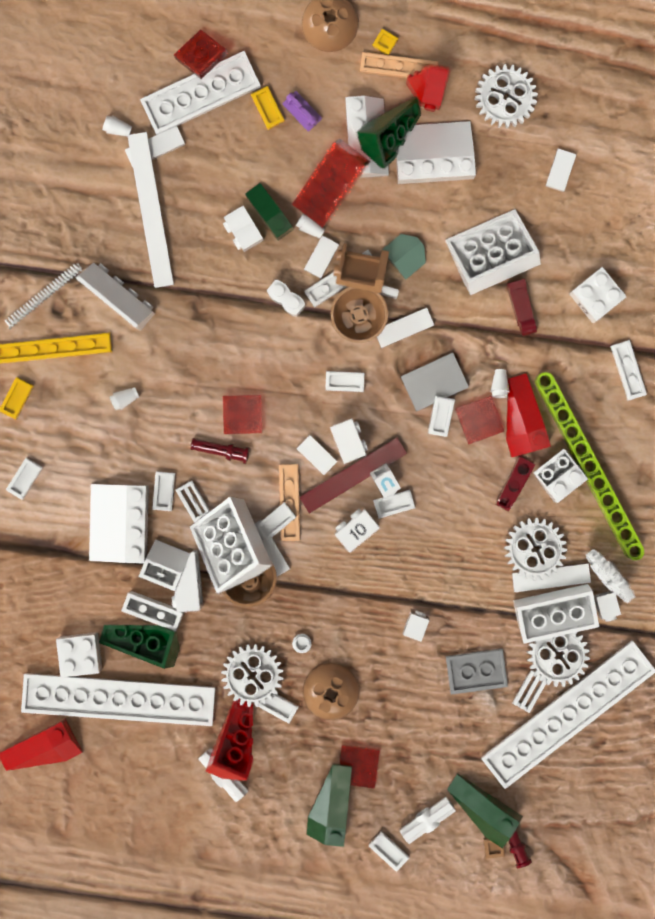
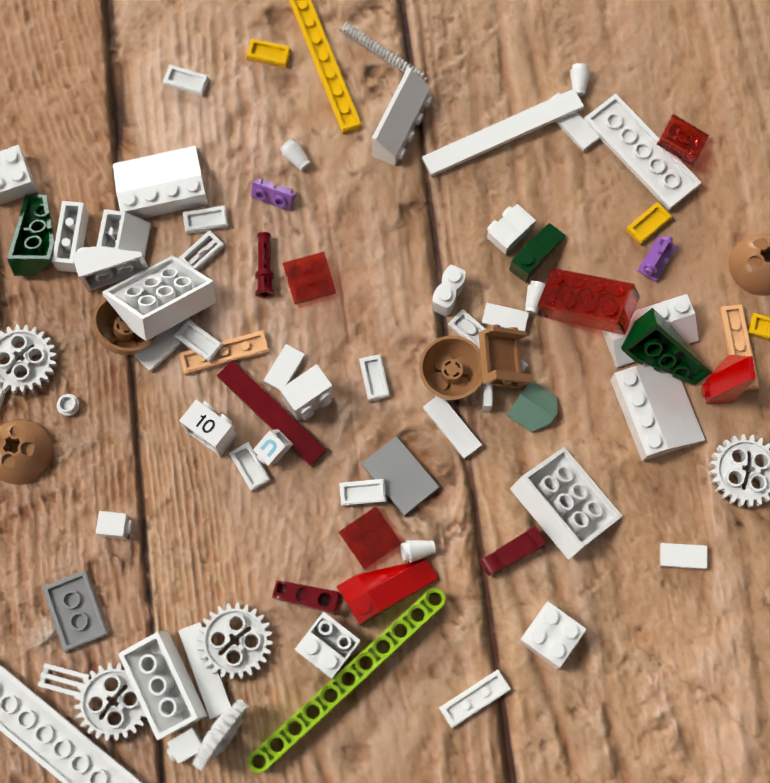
camera: 75 degrees right, 15 degrees down
none -> medium lavender hinge [251,178,297,211]

